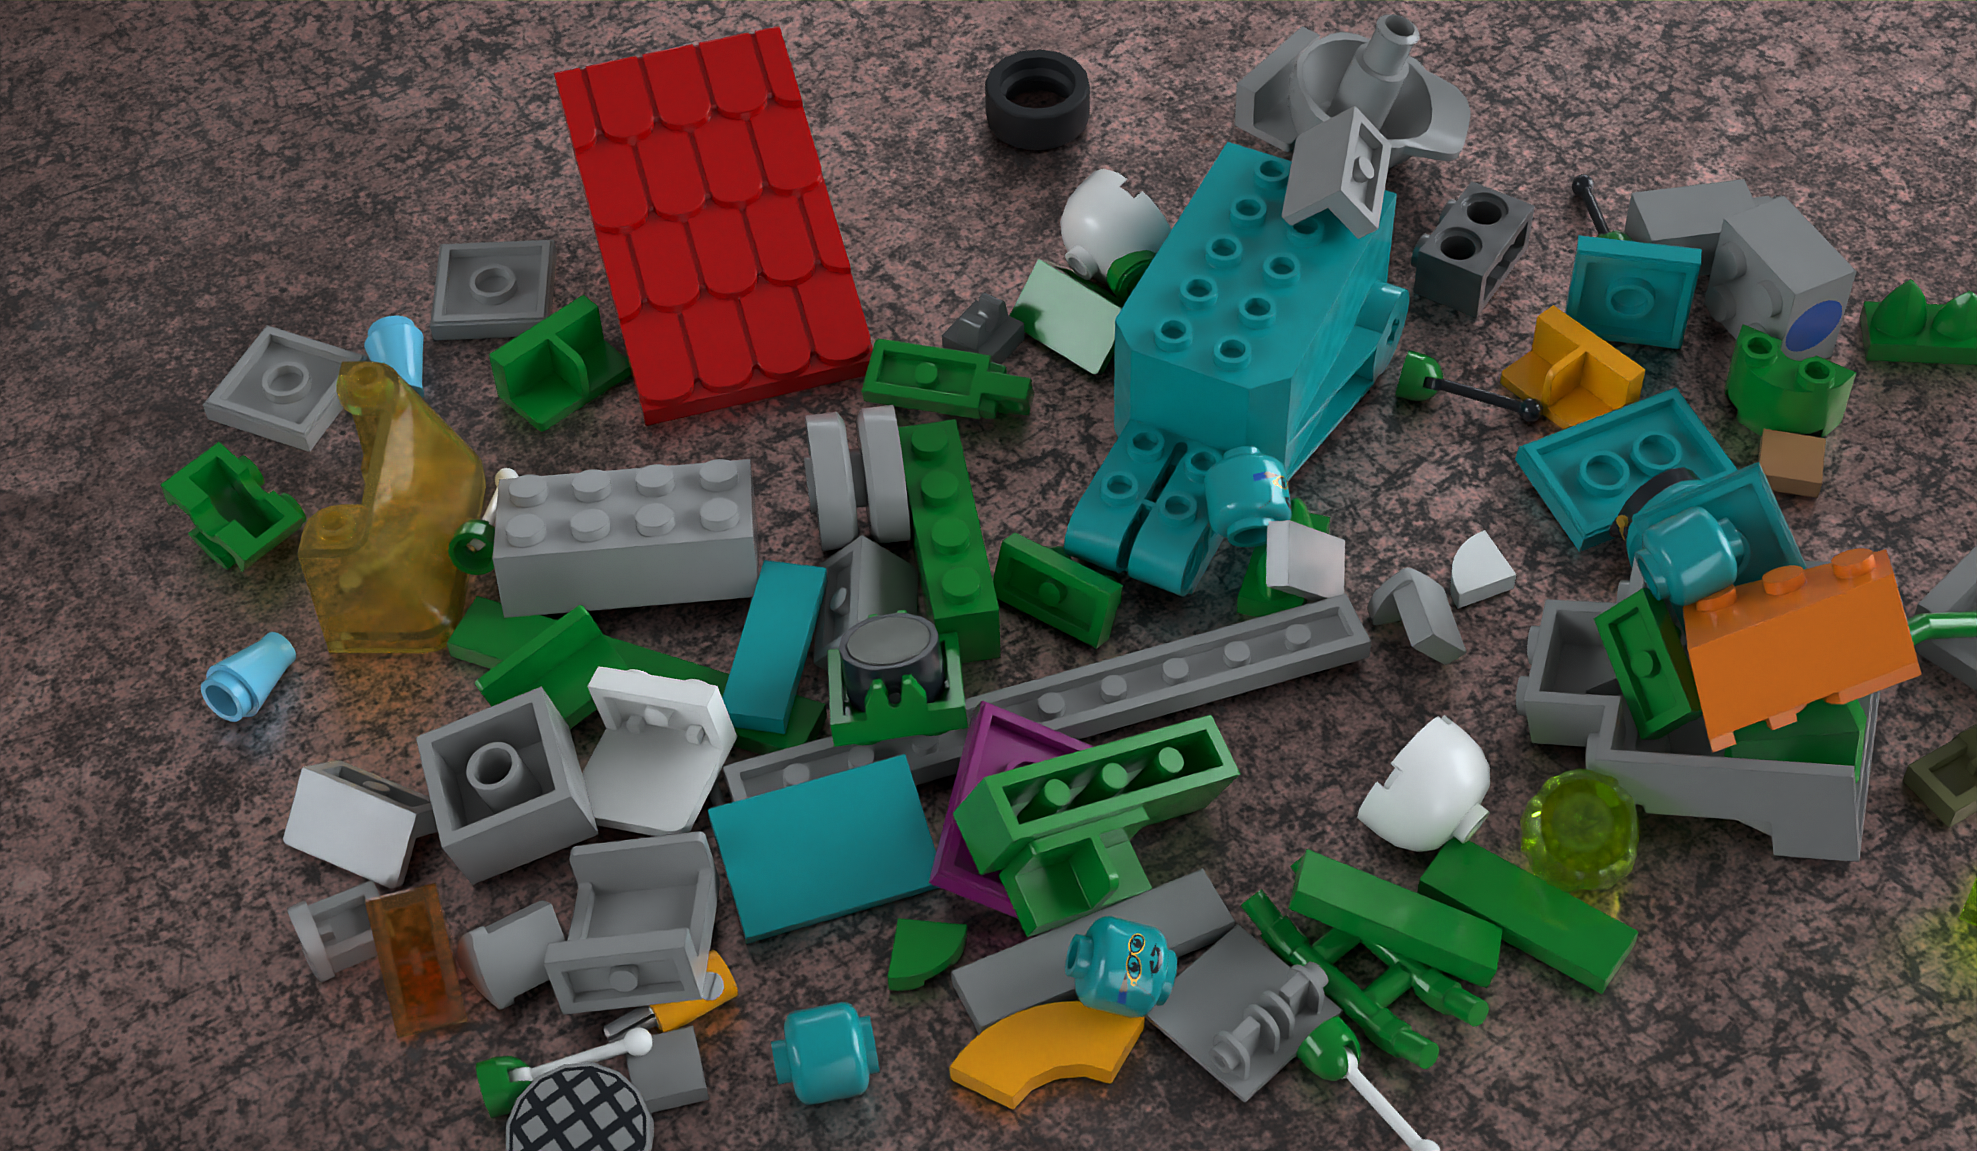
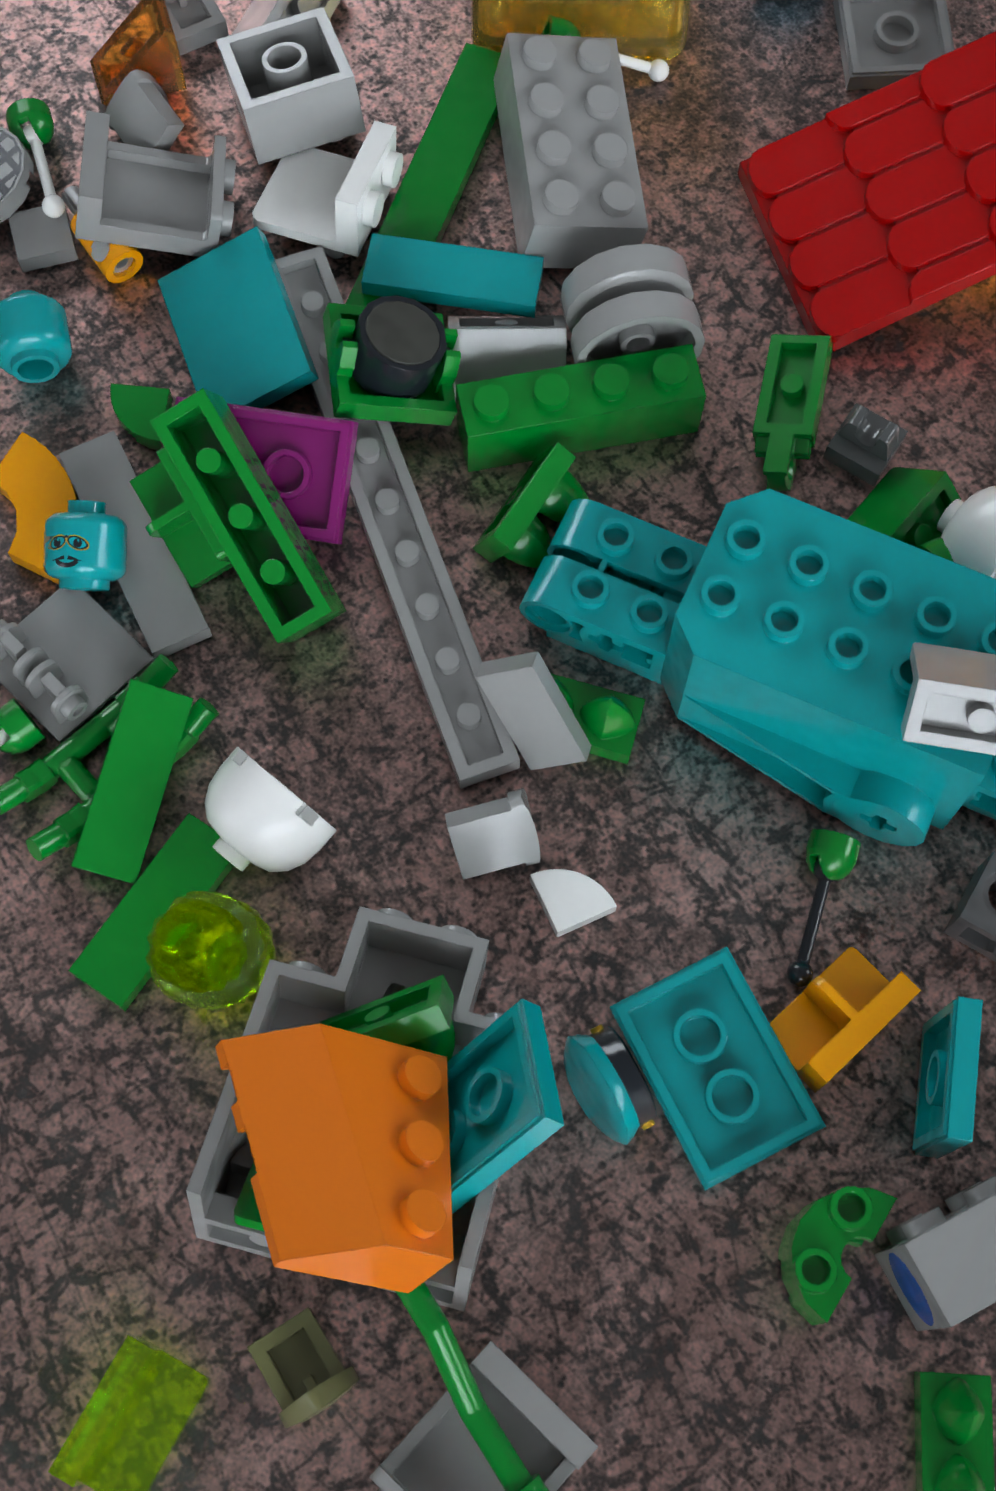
camera: 85 degrees right, 20 degrees up
green panel [474,605,630,729] -> none
green panel [489,294,632,432] -> none
teal head [1204,446,1292,547] -> none
teal head [1635,506,1744,607] -> none
medium nougat tile [1758,428,1826,498] -> none

